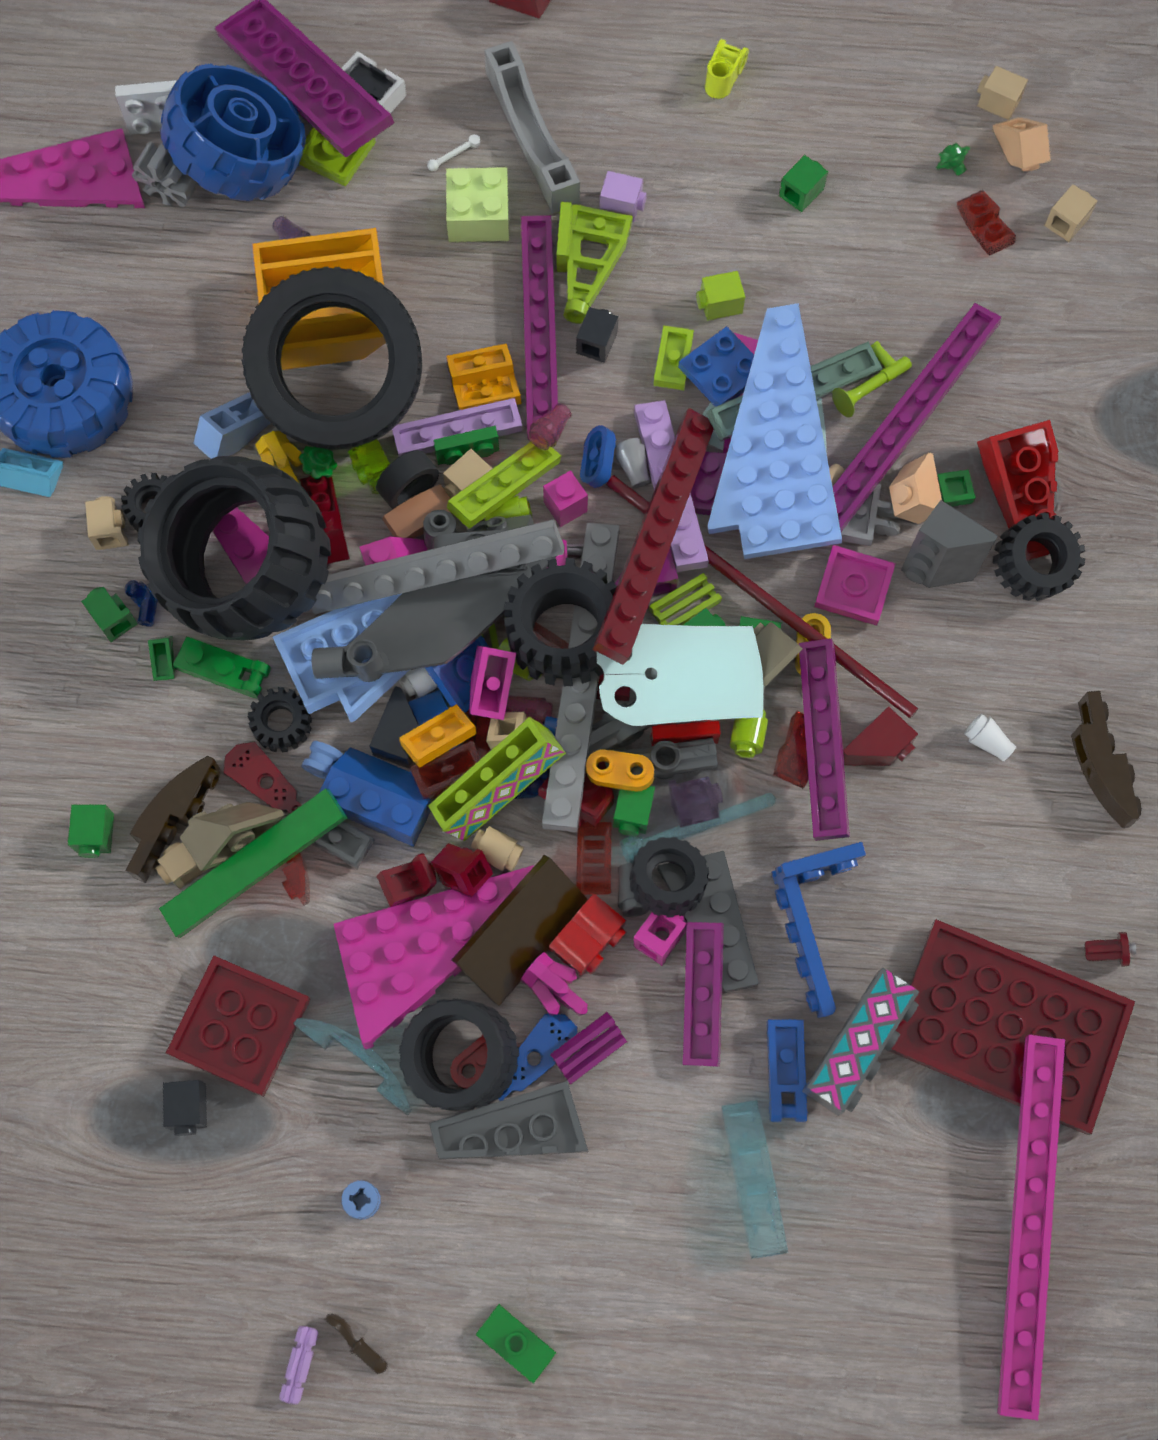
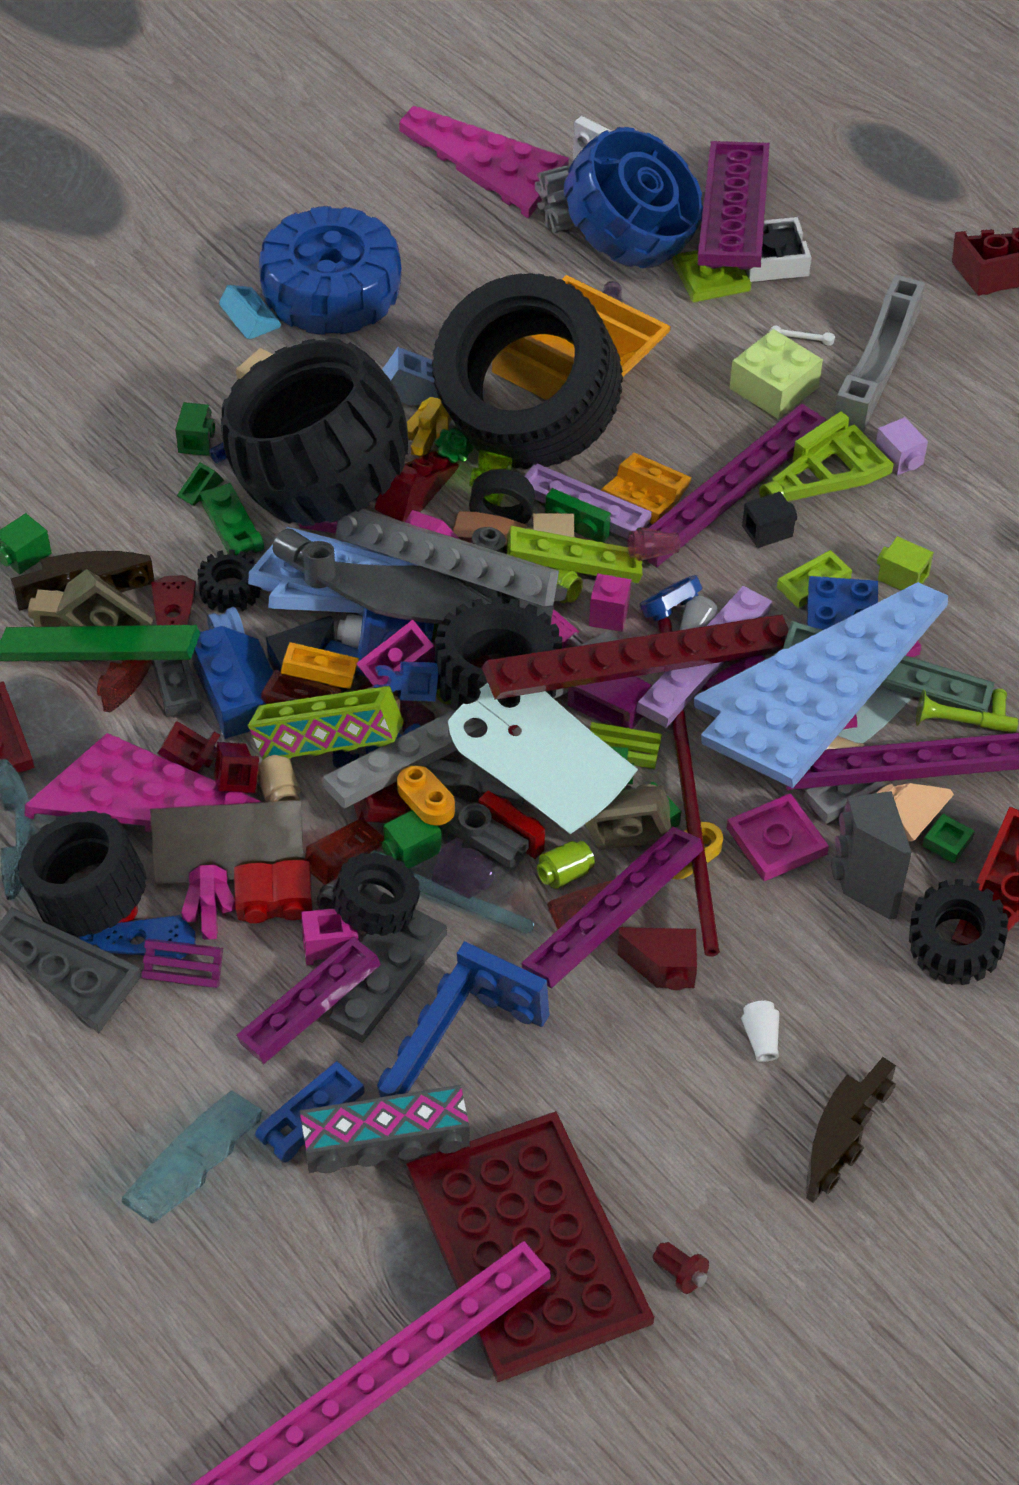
camera: 45 degrees right, 20 degrees down
none -> blue plate [373,662,439,702]

